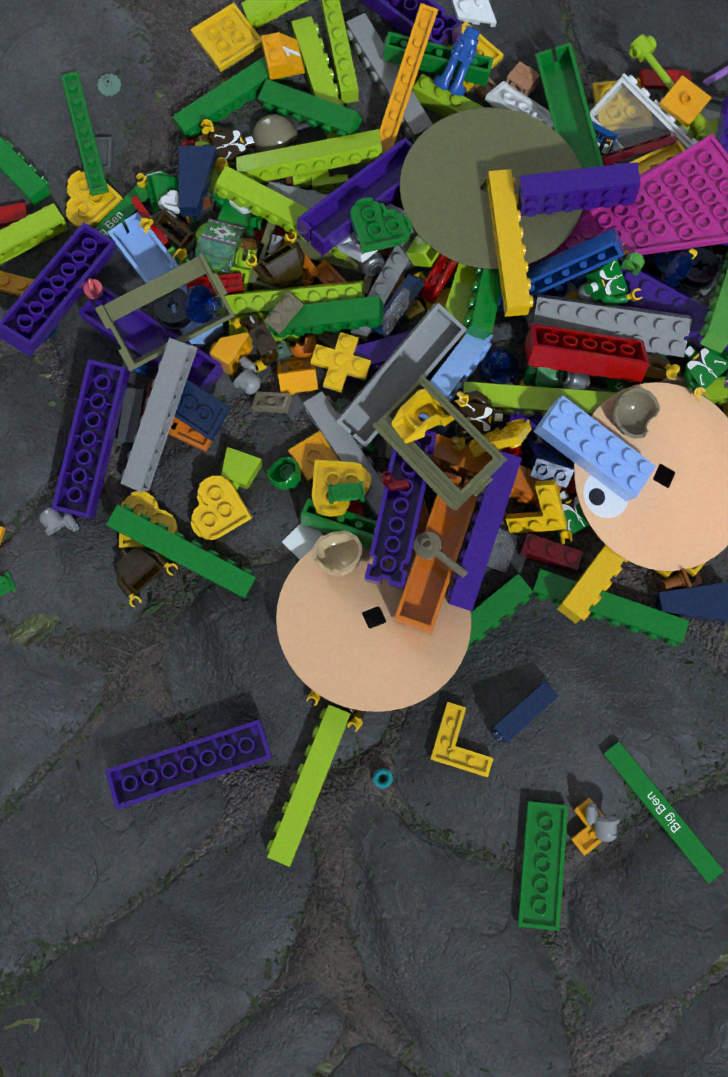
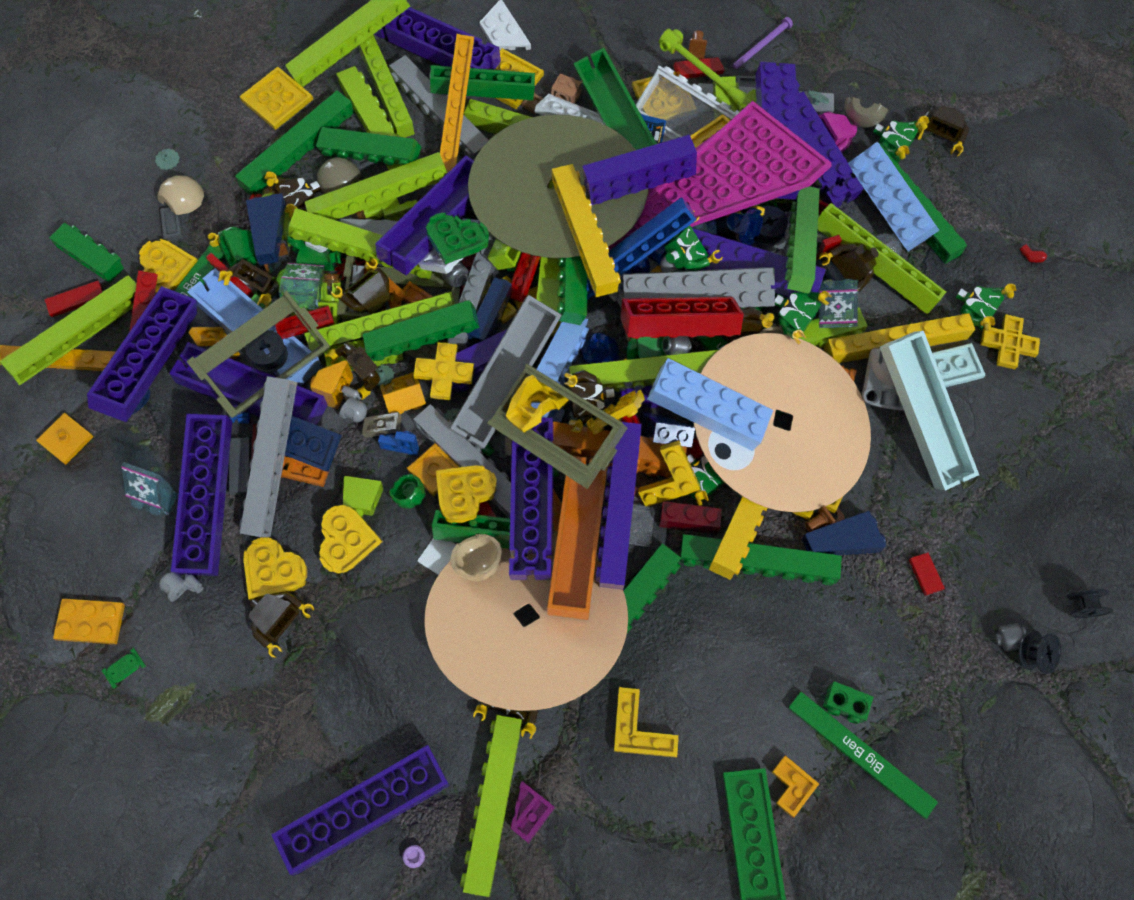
camera: 15 degrees left, 10 degrees down
green tile [61,71,109,197] -> none
coral tile [83,278,104,299] -> none
green brick [106,504,256,599] -> none
white tile [158,190,180,214] -> none
clear blue tile [184,285,222,324] -> none
light orange slope [261,32,305,80] -> none
dark tan plate [264,292,304,334] -> none
orange hair [289,333,317,358] -> none
green piece [328,481,365,504] -> none
teal plate [373,768,393,789] -> none
dark red arm [381,471,409,491] -> none
clear tile [382,288,410,335] -> none
dark tan piece [414,532,468,578] -> none
blue piece [433,26,480,96] -> none
dark blue slope [490,681,558,743] -> none
light grey piece [586,803,620,842] -> none
dark red tile [602,132,677,166] -> none
dark tan cylinder [612,388,660,439] -> none
bright green plate [620,252,645,276] -> none
light orange plate [658,75,712,128] -> none
none -> clear light blue slope [122,462,178,516]
none -> red plate [129,270,158,332]
none -> tan cylinder [157,175,204,215]
none -> light orange plate [188,327,240,359]
none -> blue plate [378,431,419,456]
none -> lavender tile [403,845,425,868]
none -> magenta wing [511,781,555,843]
none -> dark orange bracket [687,31,707,61]
none -> green brick [822,681,874,724]

